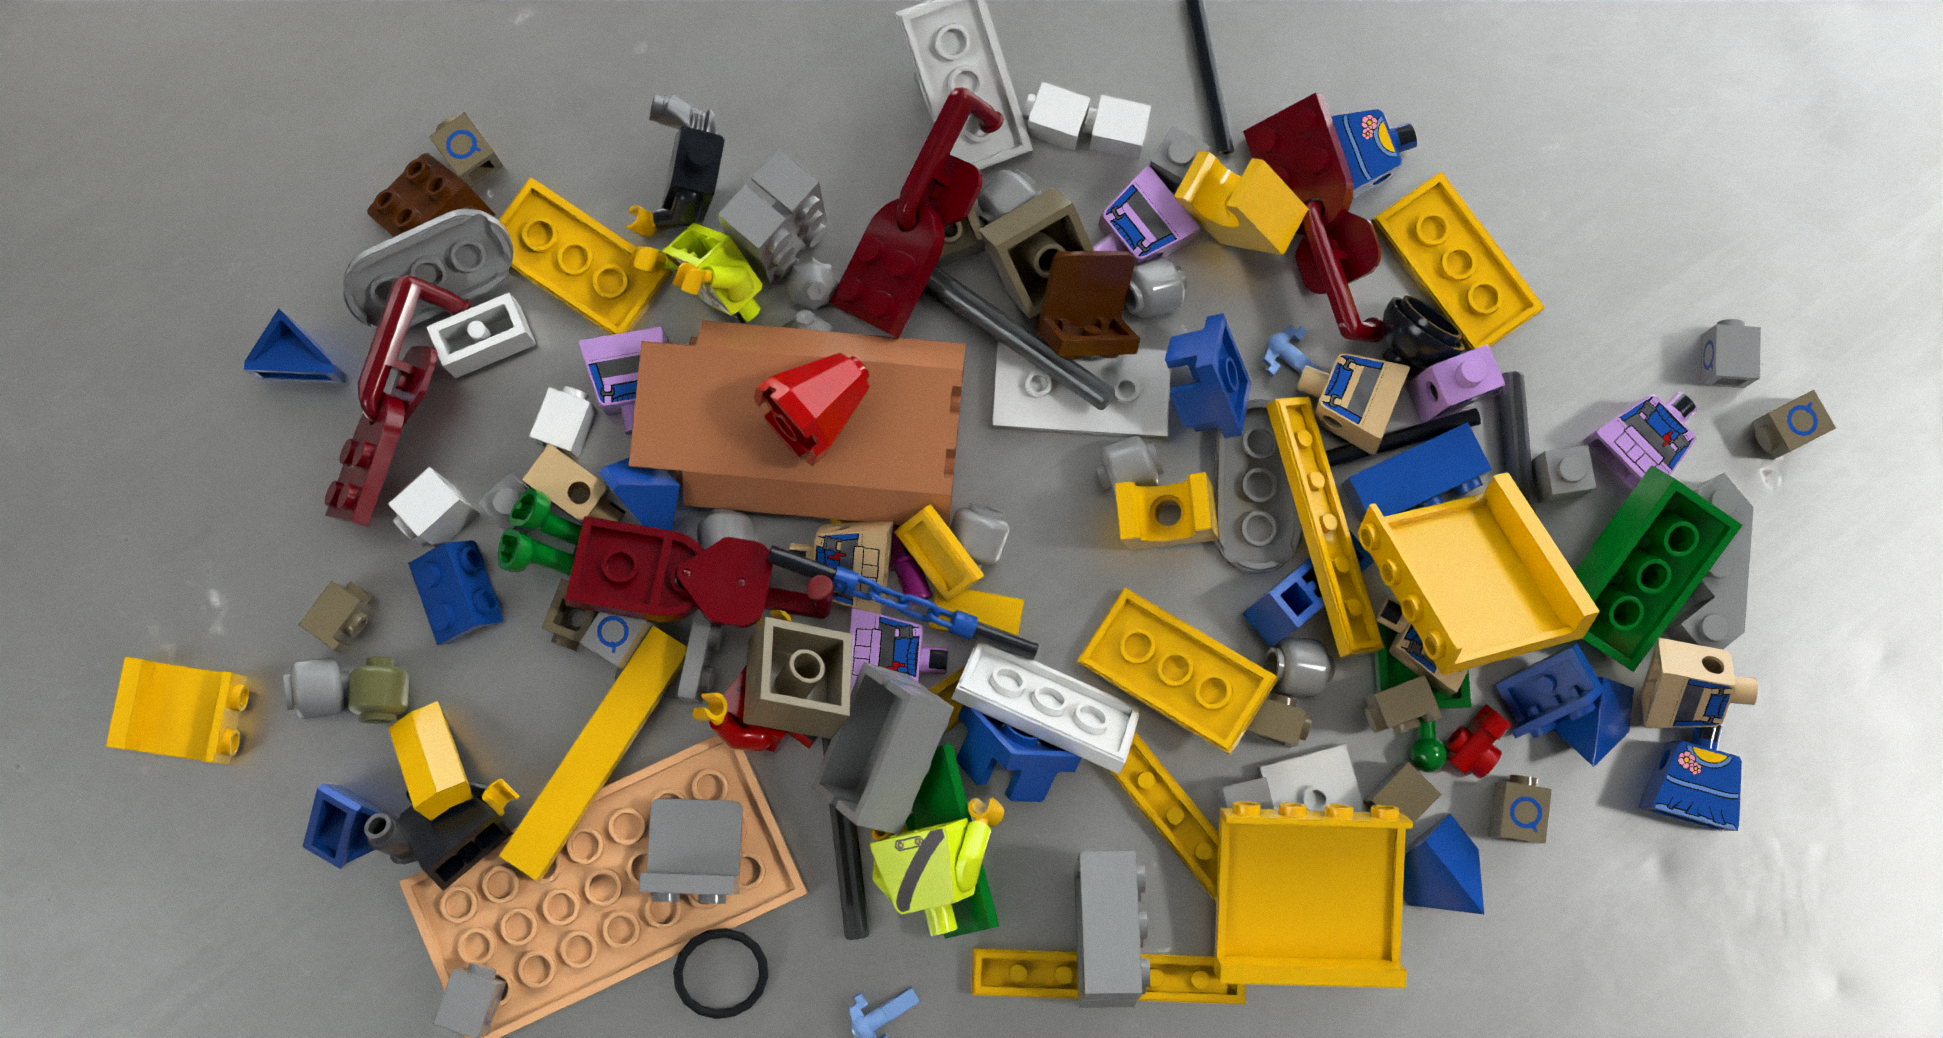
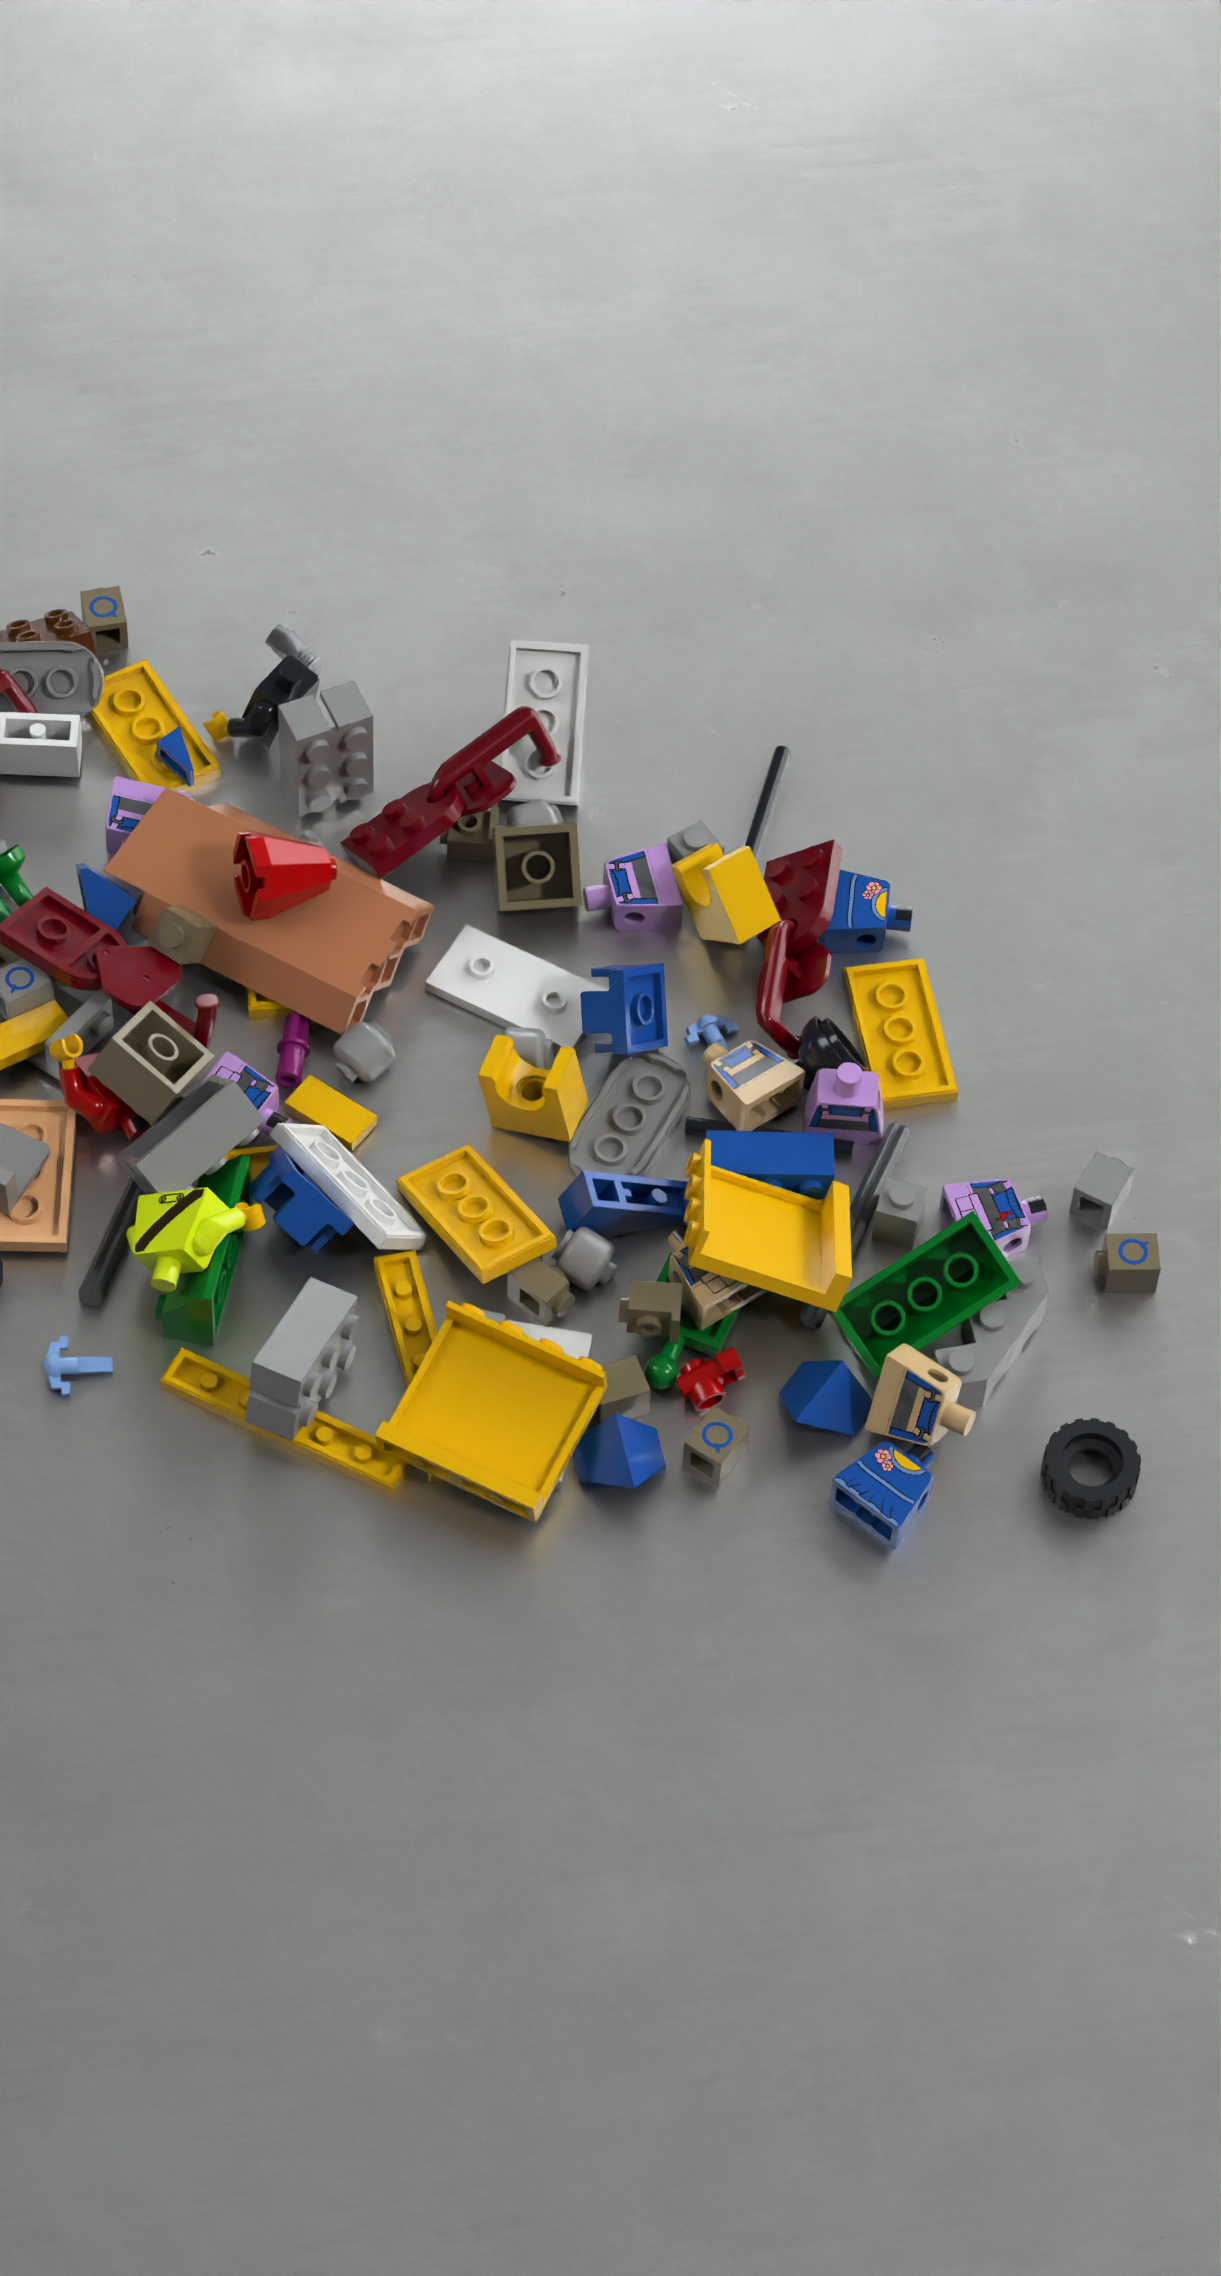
camera: 25 degrees right, 25 degrees down
tan torso [522,444,626,525] -> none
white brick [529,386,598,459] -> none
neon yellow torso [629,223,762,323] -> none
piece [766,545,1039,660] -> none
light grey piece [784,257,839,312] -> none
tan torso [789,521,894,614] -> none
yellow tile [894,504,984,603] -> none
dark grey axle [924,266,1115,410] -> none
white brick [1022,82,1091,151] -> none
reddish brown bracket [1037,251,1140,359] -> none
white brick [1084,94,1152,160] -> none
light grey head [1125,256,1187,320] -> none
yellow tile [1266,396,1384,658] -> none
blue bracket [1495,643,1605,739] -> none
none -> dark tan brick [146,906,218,964]
none -> blue piece [156,726,194,787]
none -> black tyre [1040,1418,1141,1519]

